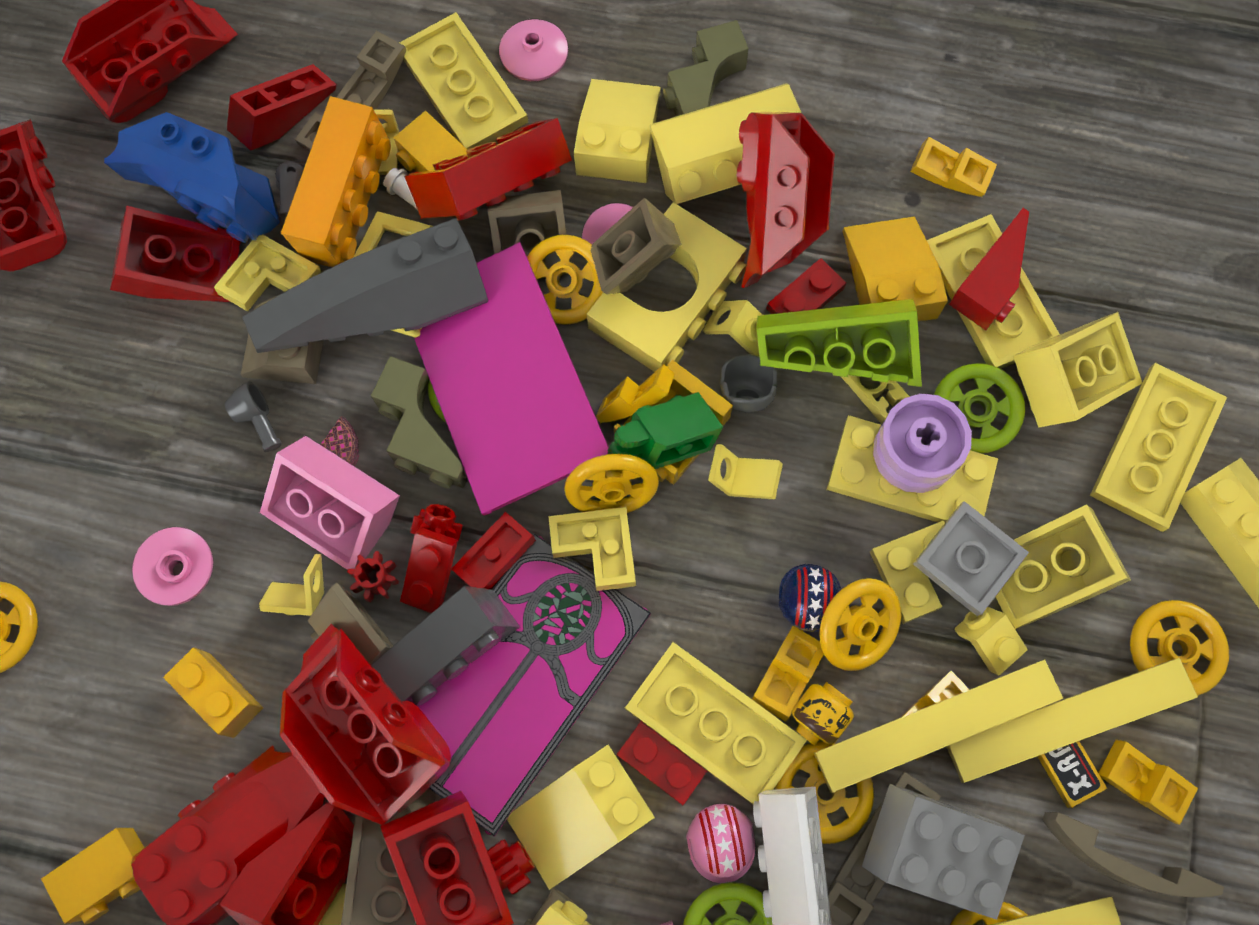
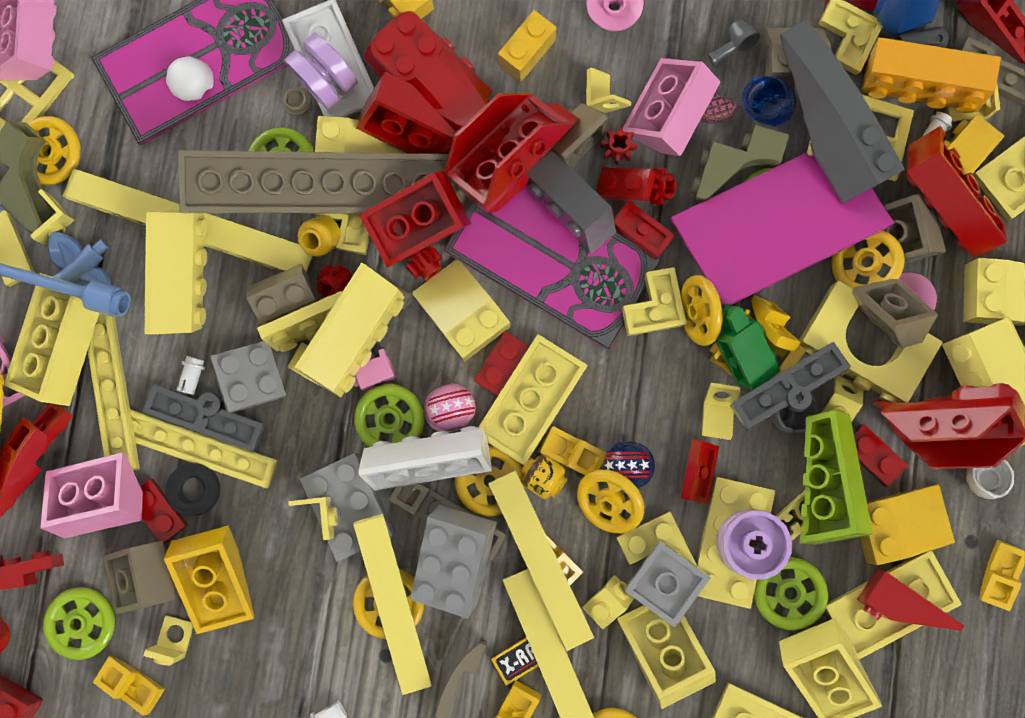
camera: 90 degrees right, 10 degrees up
none -> red plate [681,439,720,504]
none -> dark grey hinge [730,341,851,431]
none -> clear blue helmet [741,76,796,127]
none -> white hair [966,460,1014,499]

